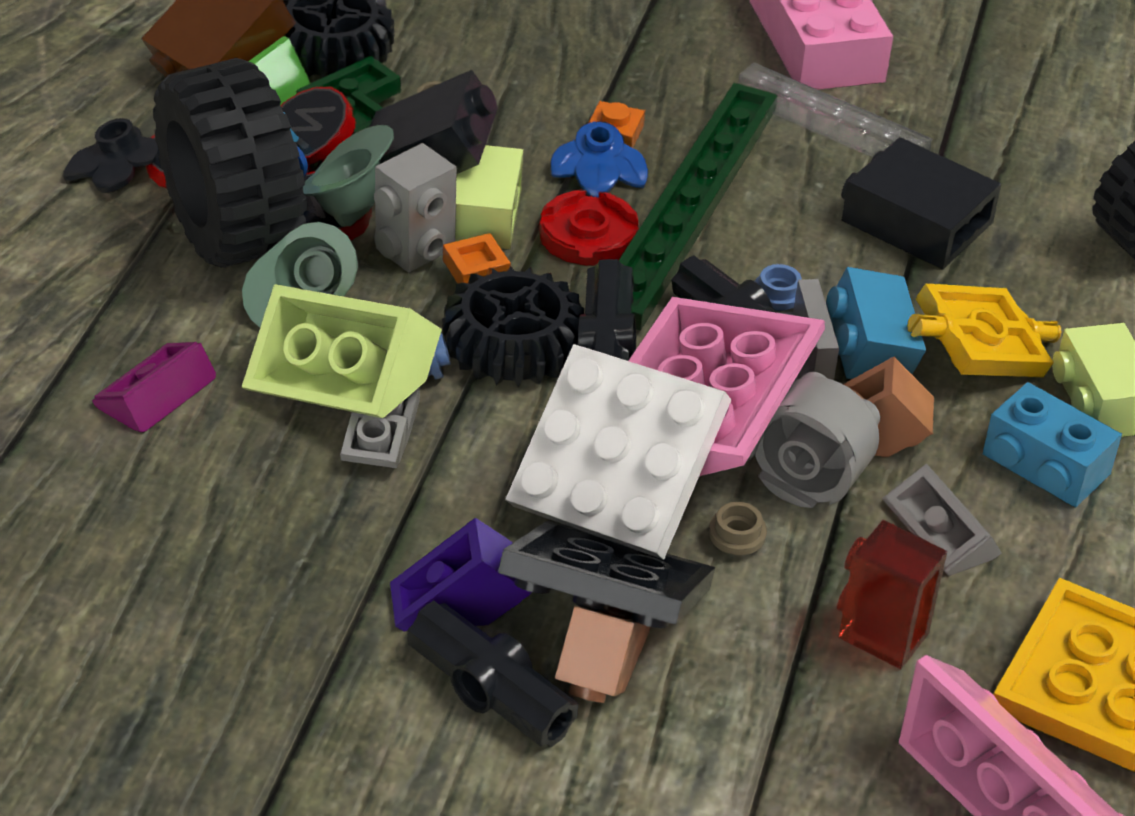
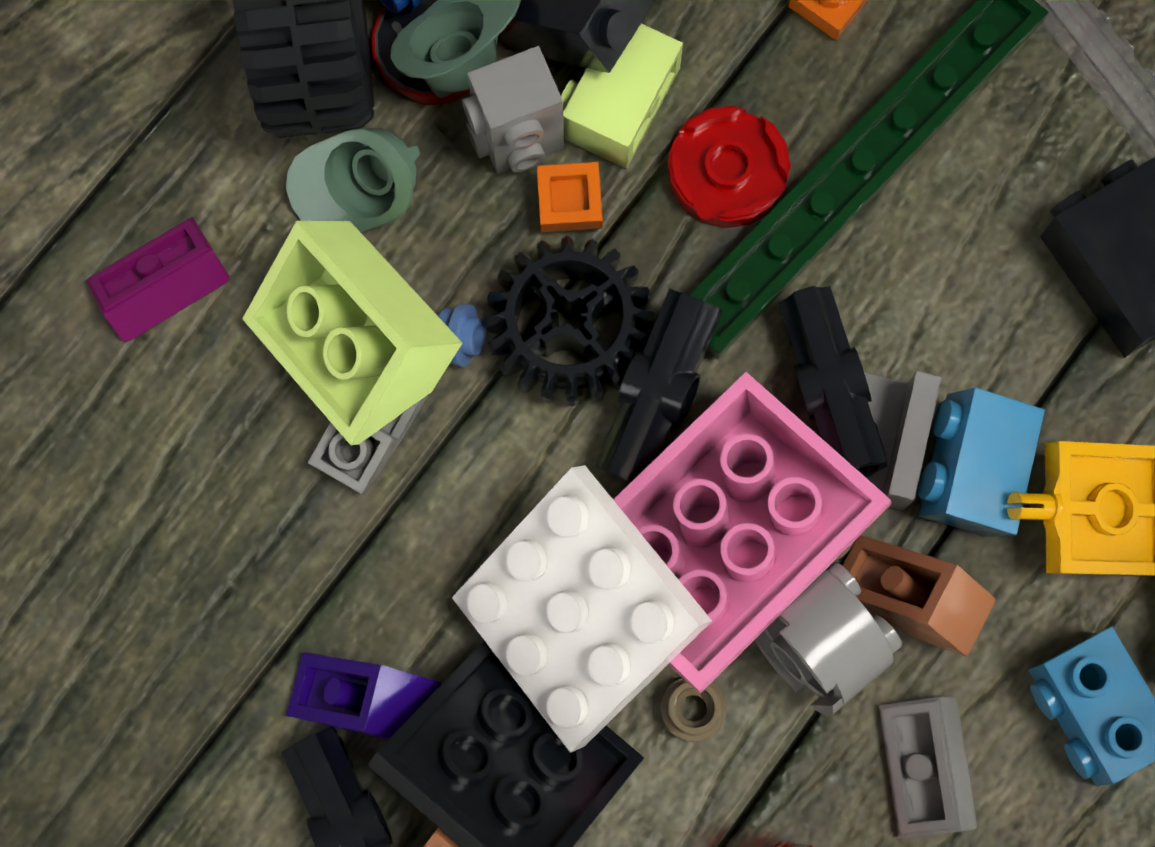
camera: 25 degrees right, 35 degrees up
blue plate [551,122,648,197] -> none
medium blue plate [755,264,802,311] -> none

